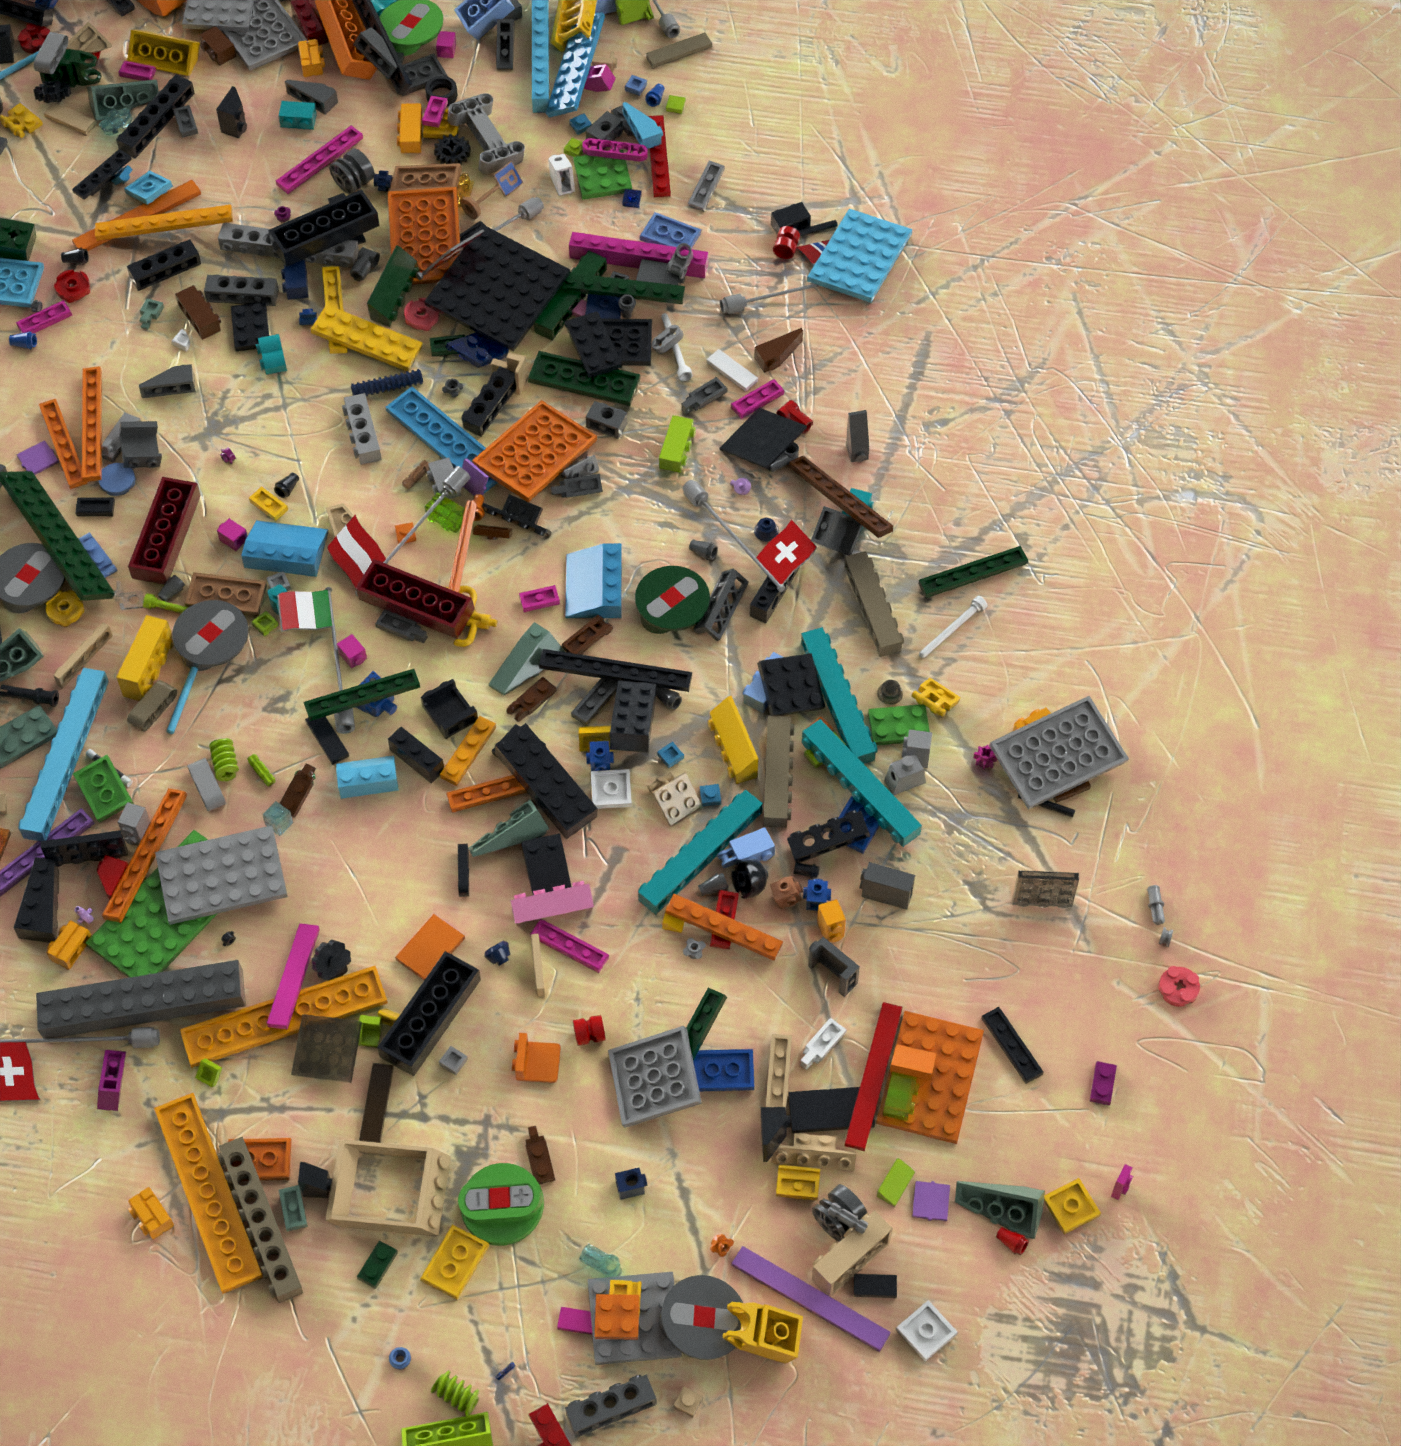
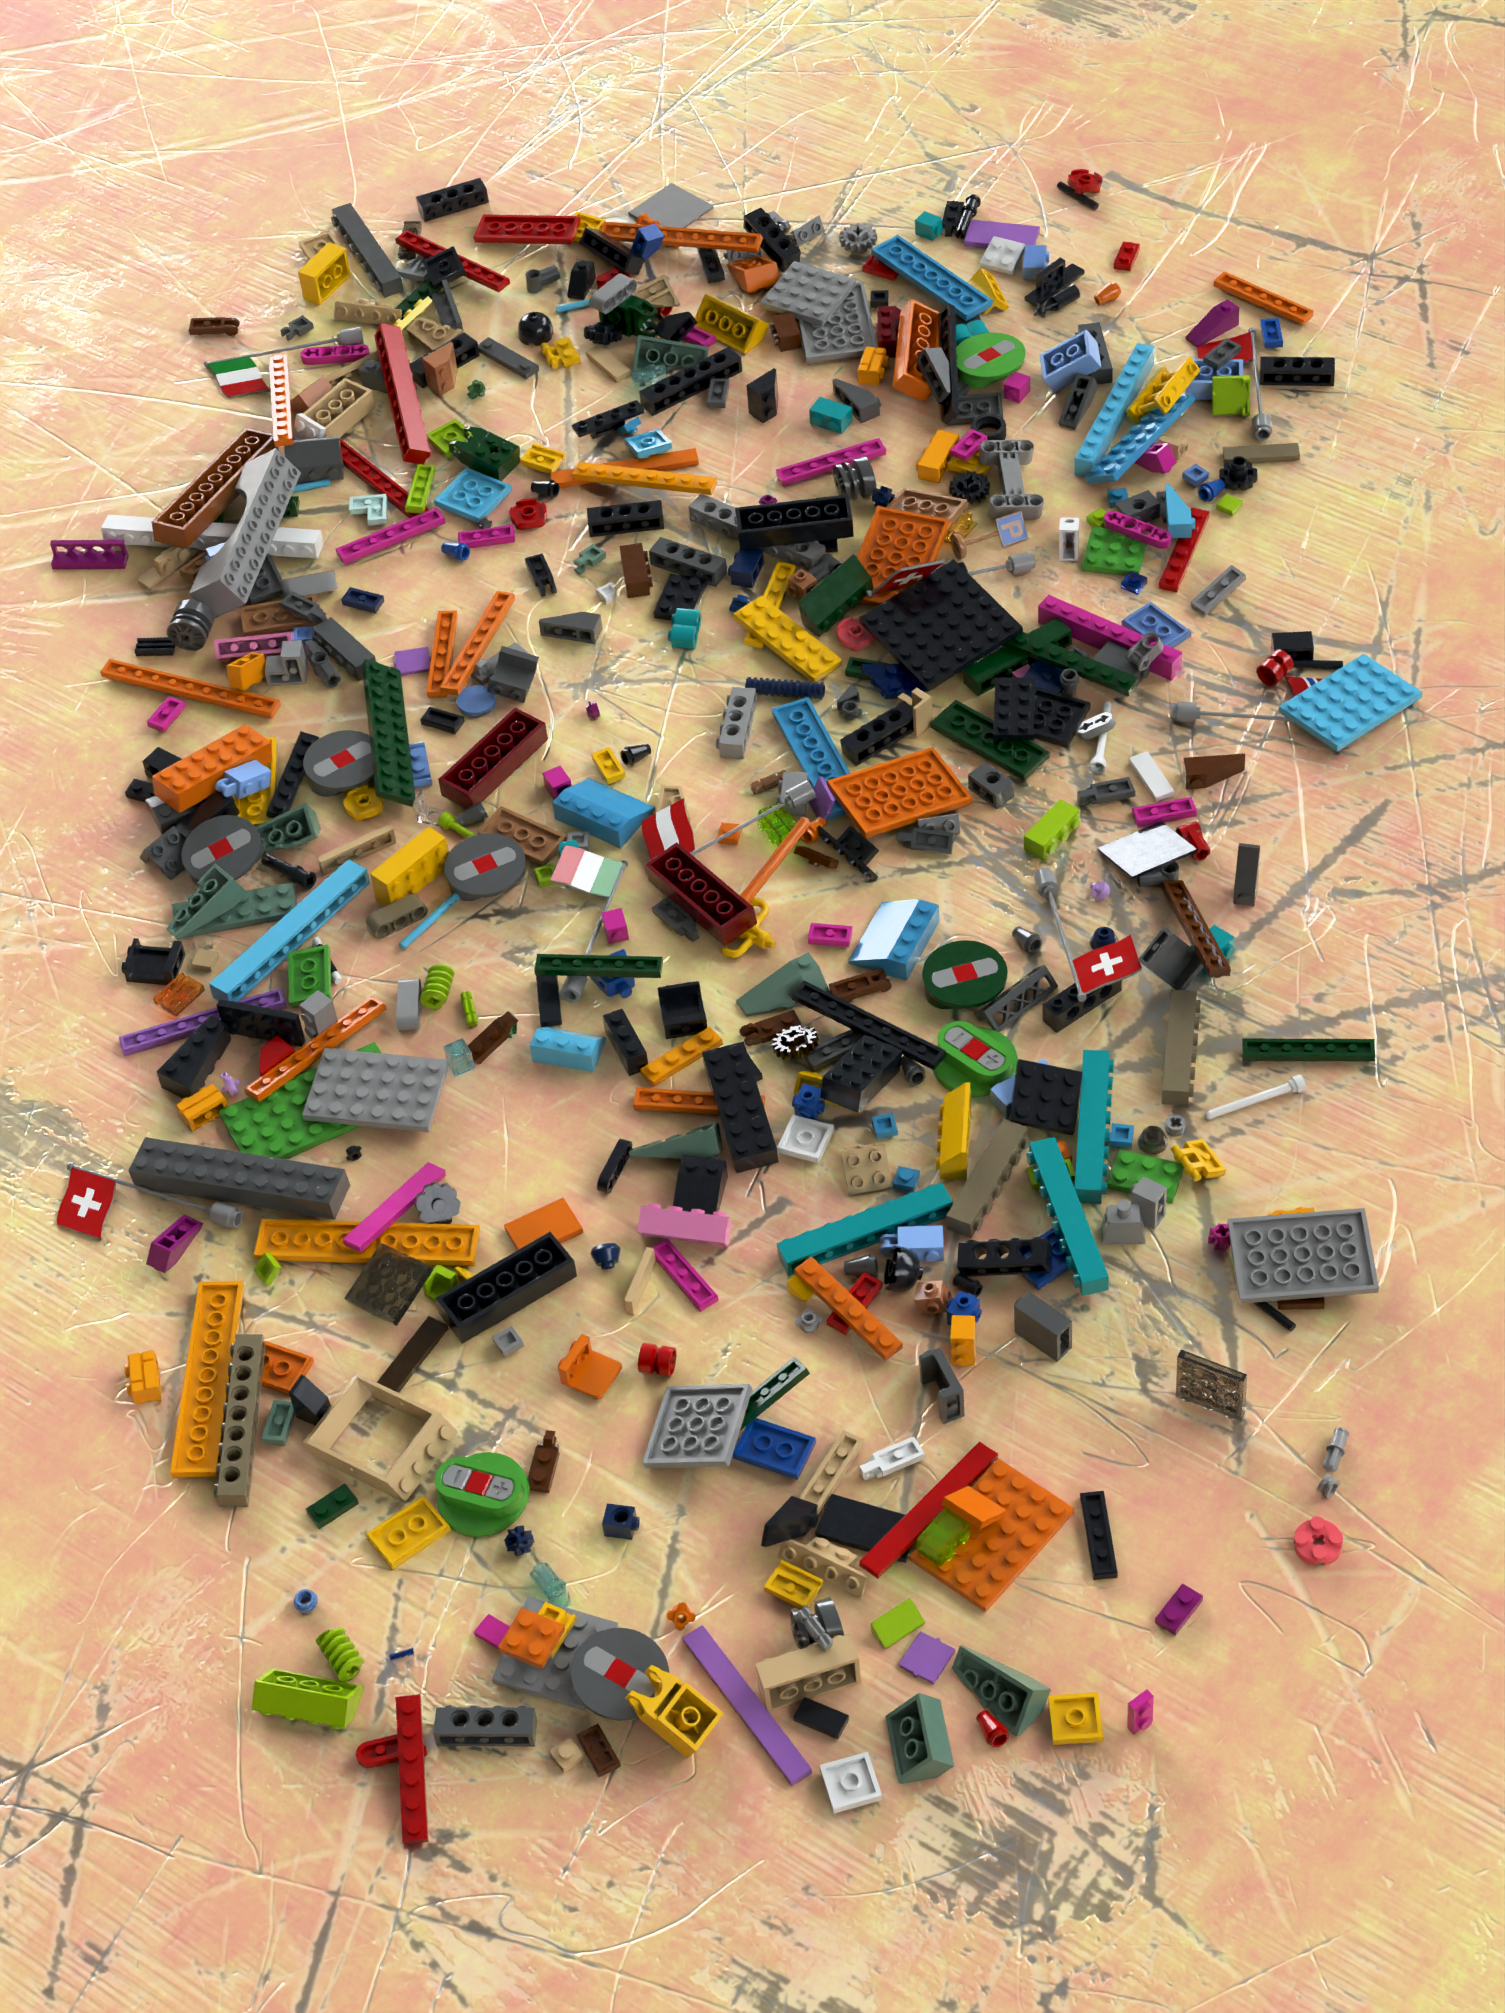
camera: 30 degrees right, 10 degrees down
none -> dark blue gear [504,1525,535,1556]
none -> yellow plate [520,443,566,474]
none -> black hinge [524,553,557,597]
none -> reddish brown plate [576,1724,621,1777]
none -> black slope [653,311,698,342]
none -> dark brown gear [772,1025,819,1060]
none -> nougat brick [788,569,818,600]
none -> dark grey piece [837,684,860,711]
none -> sand green slope [885,1693,954,1784]
none -> bright green piece [933,1021,1018,1097]
none -> dark azure plate [1109,1123,1134,1148]
none -> light grey bush [1165,1115,1185,1137]
none -> black plant [1219,456,1258,491]

